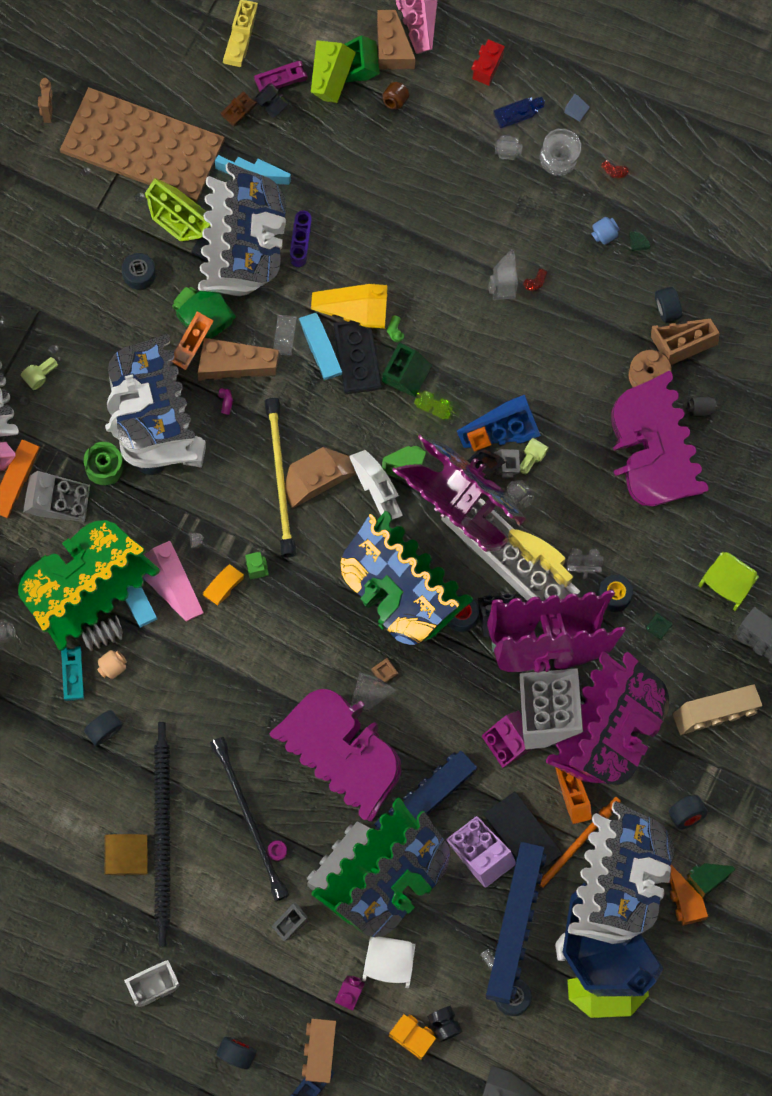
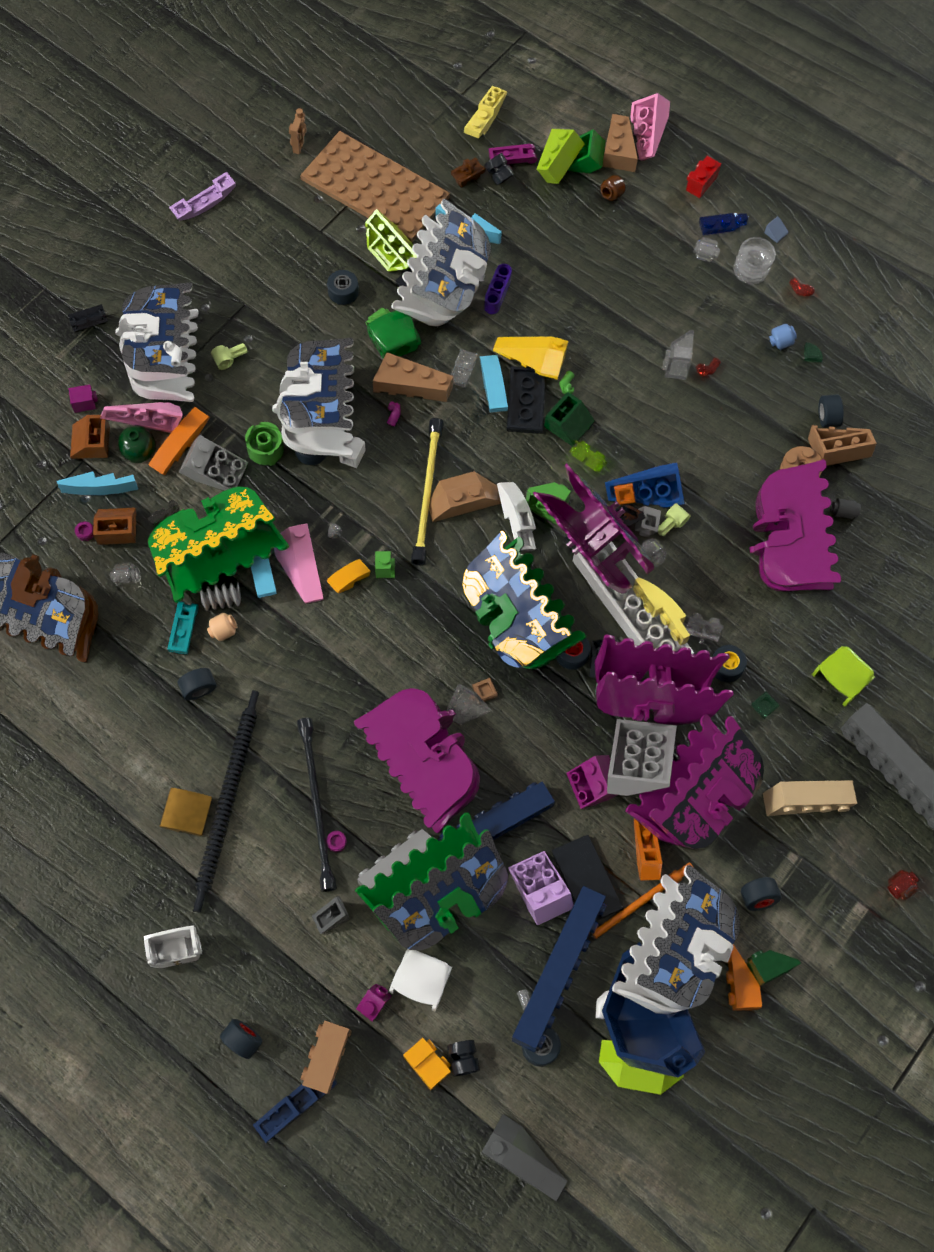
camera: 15 degrees right, 5 degrees down
orange slope [170,311,214,370] -> none

